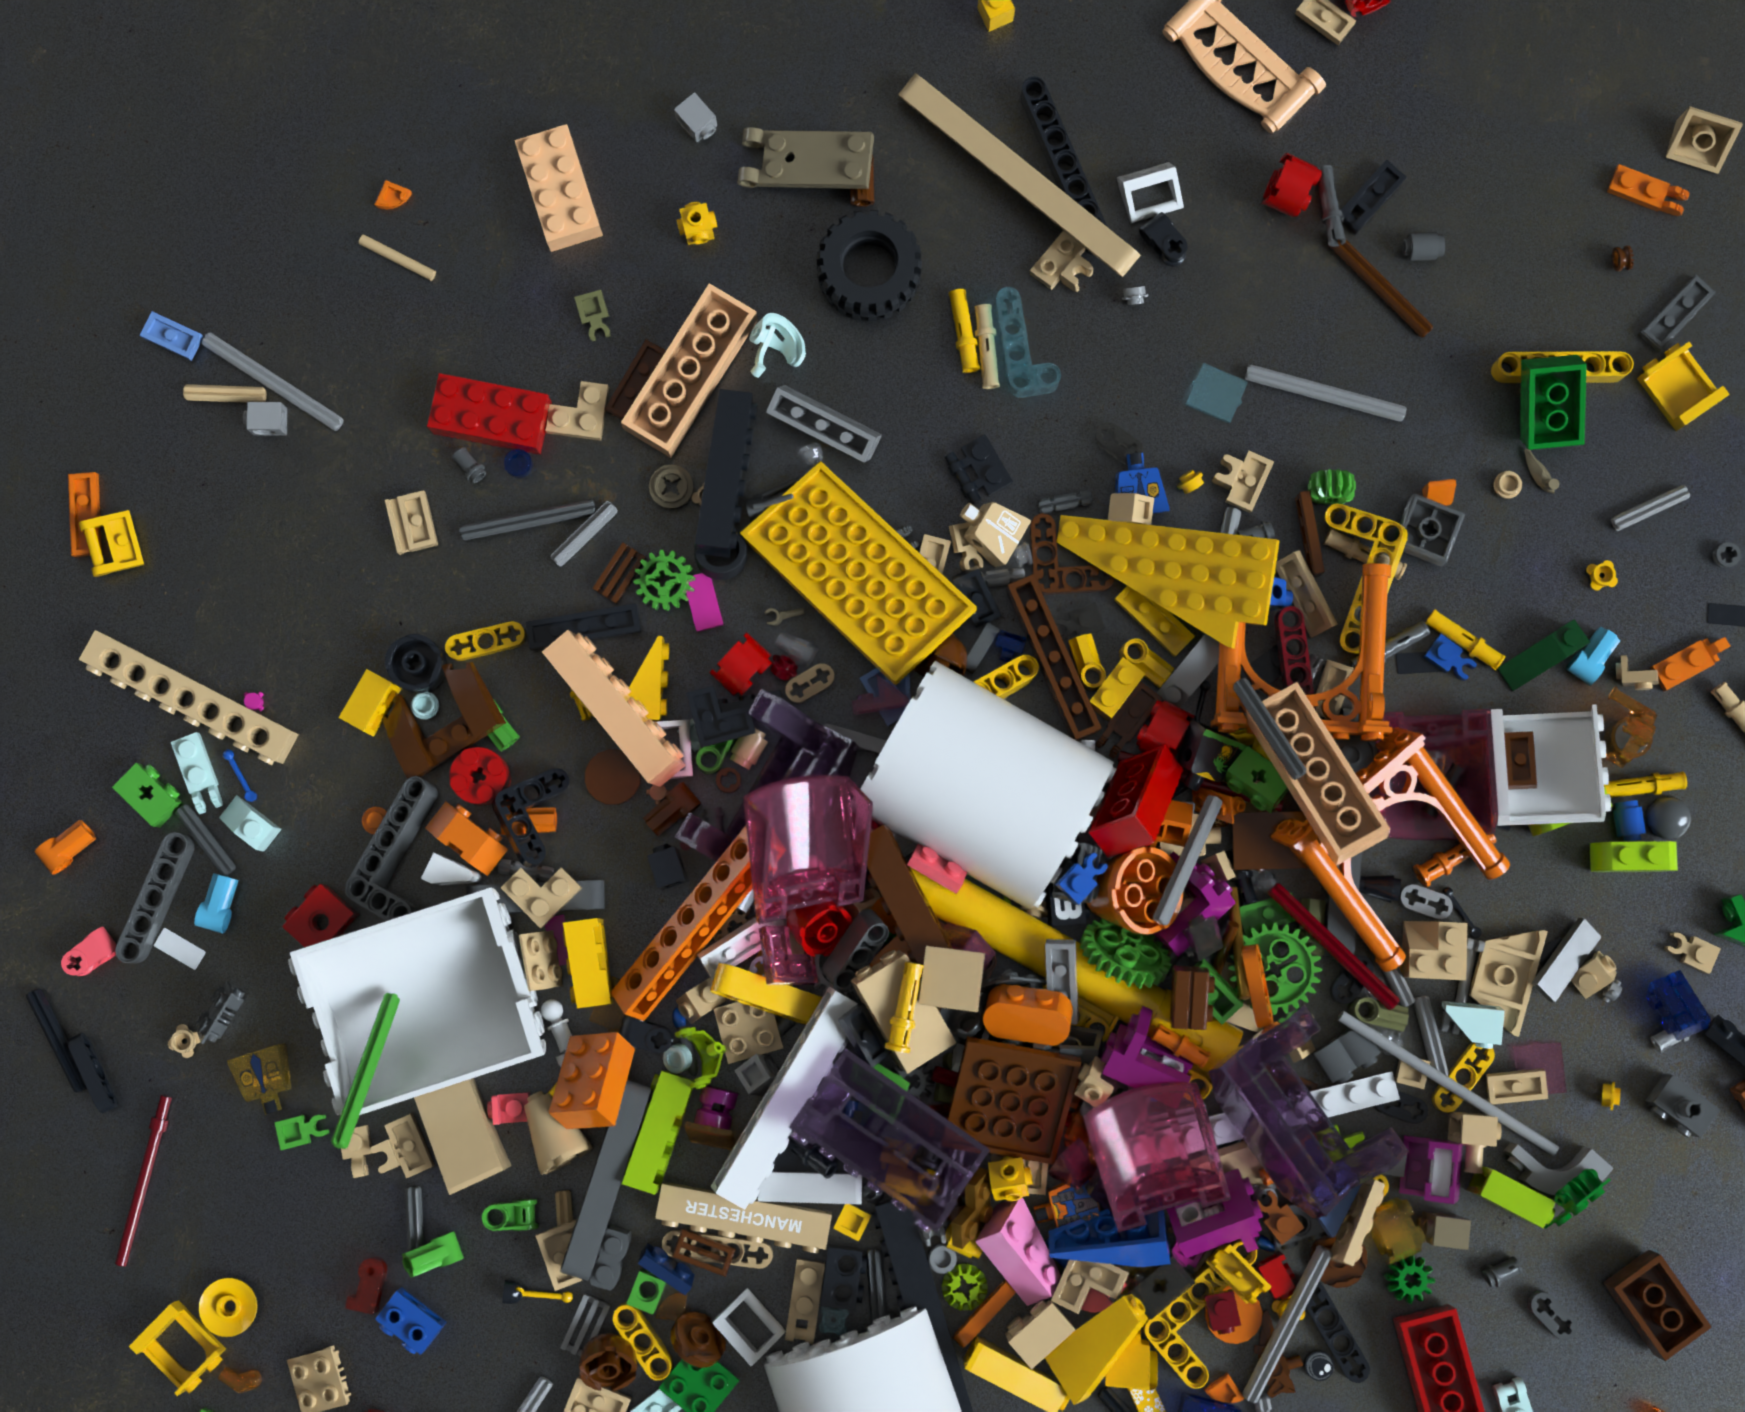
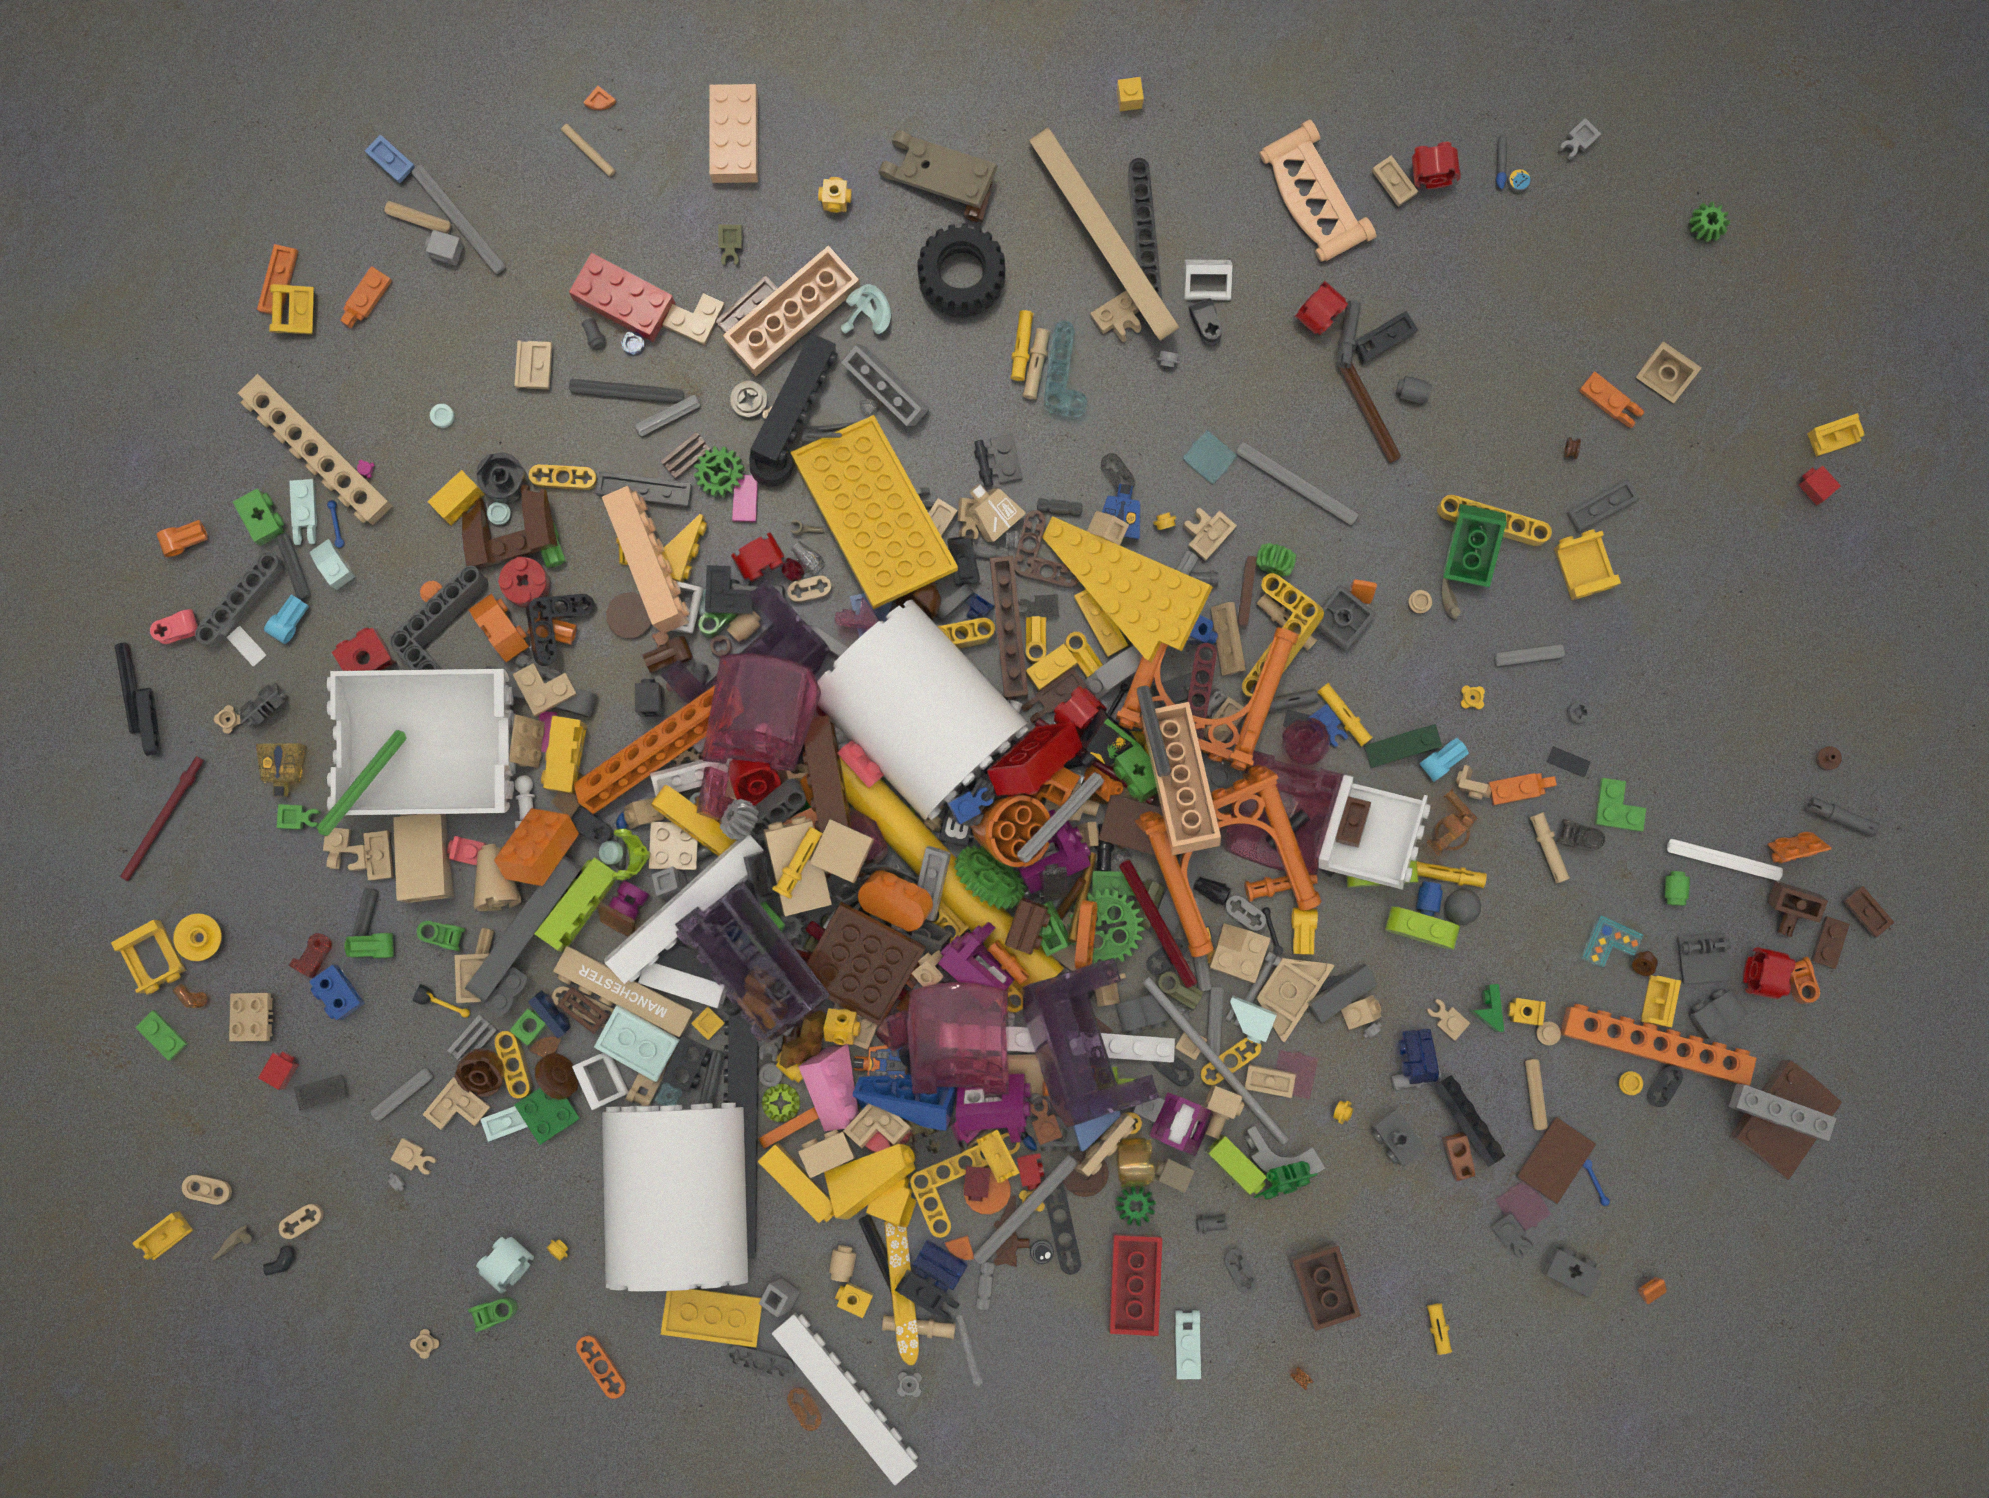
camera: 15 degrees right, 0 degrees up
white tile [421,853,482,886] -> none
light grey brick [674,92,718,142] -> none
black axle [787,1135,838,1179] -> none
none -> orange hinge [340,266,392,328]
none -> light aqua tile [430,404,455,428]
none -> light aqua tile [594,1005,680,1082]
none -> light grey gear [720,799,759,840]
none -> clear pink cylinder [1282,718,1330,765]
none -> yellow piece [1291,908,1318,955]

